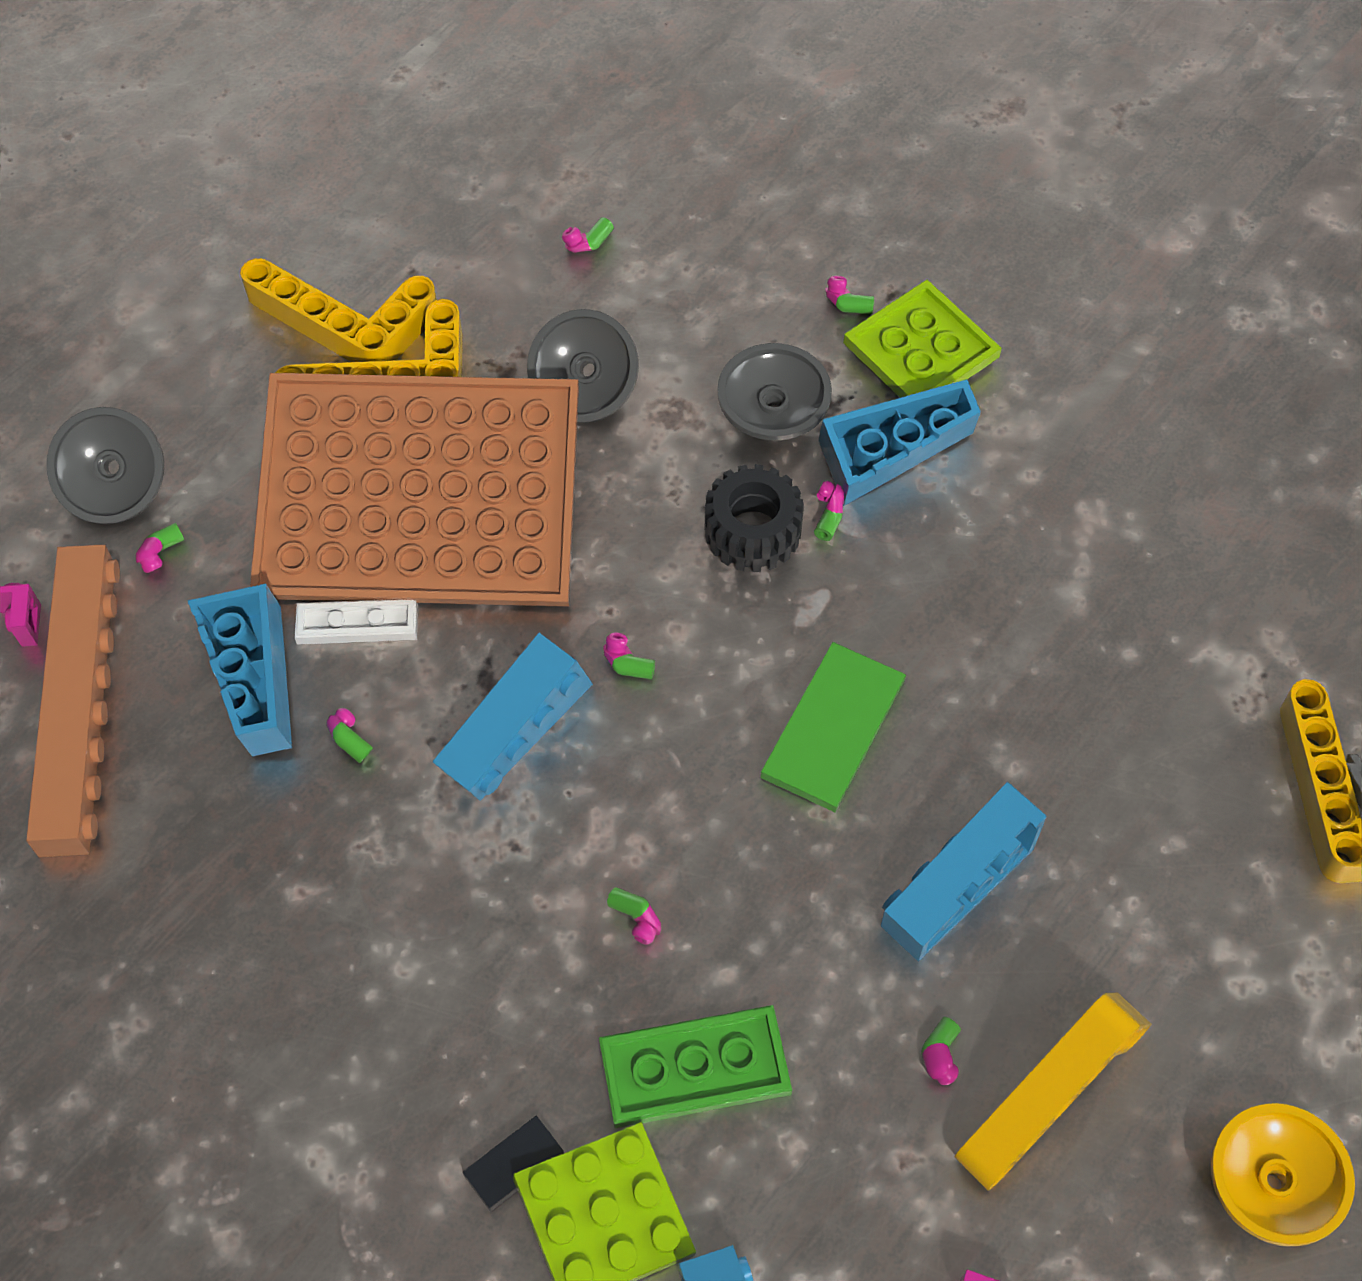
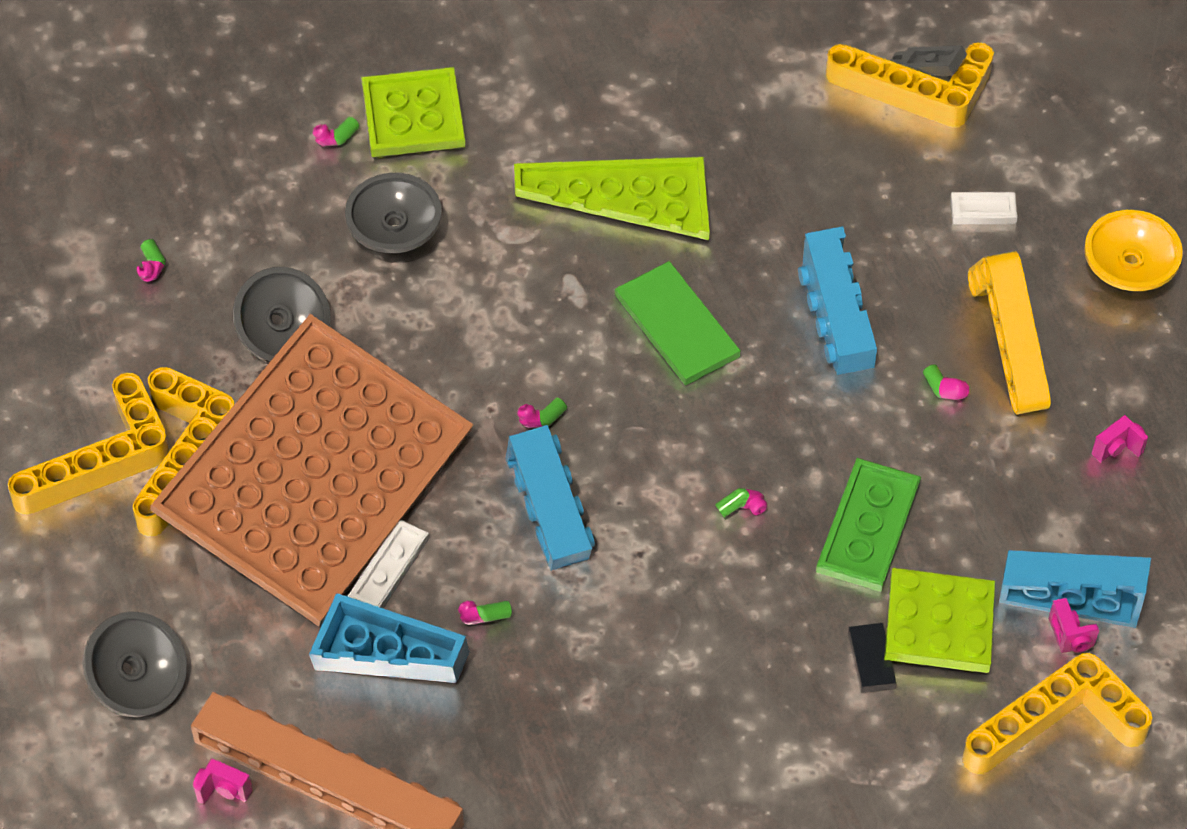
camera: 60 degrees left, 5 degrees down
arm [135,523,184,573] -> none
black tyre [704,464,804,572] -> none
arm [814,481,844,541] -> none
dark azure wedge [818,379,981,506] -> none
none -> lime wing [514,157,710,240]
none -> white tile [950,192,1017,224]

